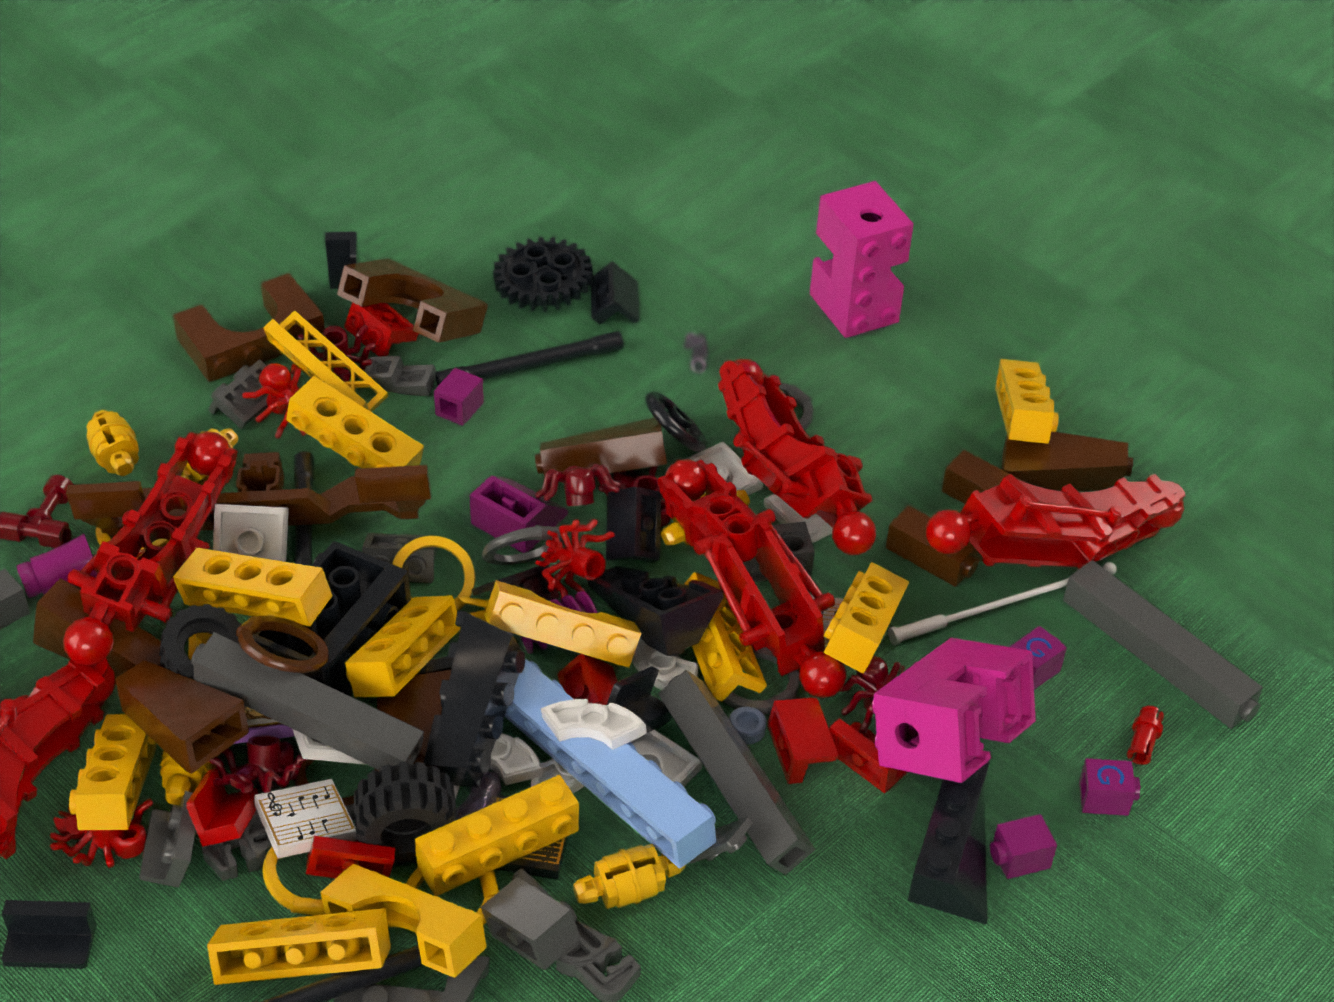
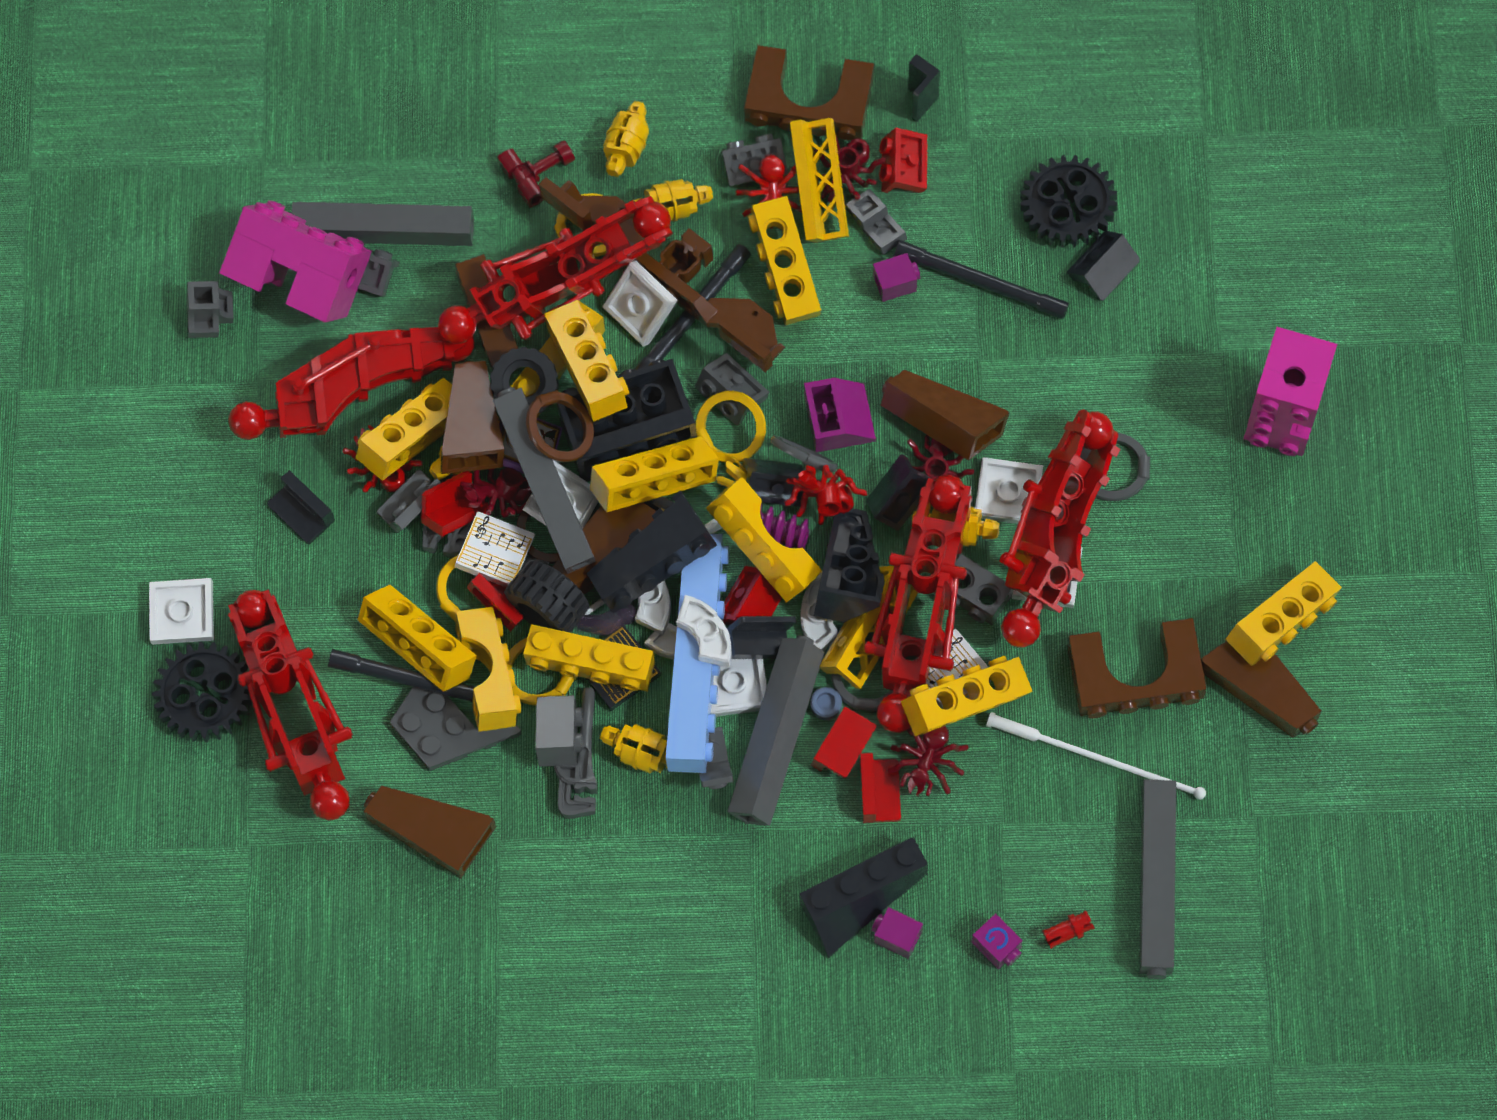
camera: 50 degrees right, 25 degrees up
magenta plant [16,533,97,598] -> none
reddish brown arch [337,258,488,343] -> none
dark red animal [535,464,621,506] -> none
black plate [645,391,707,452] -> none
arm [684,332,708,374] -> none
dark pink piece [872,638,1036,783] -> none
red piece [926,474,1186,569] -> none
magenta brick [1010,626,1067,690] -> none

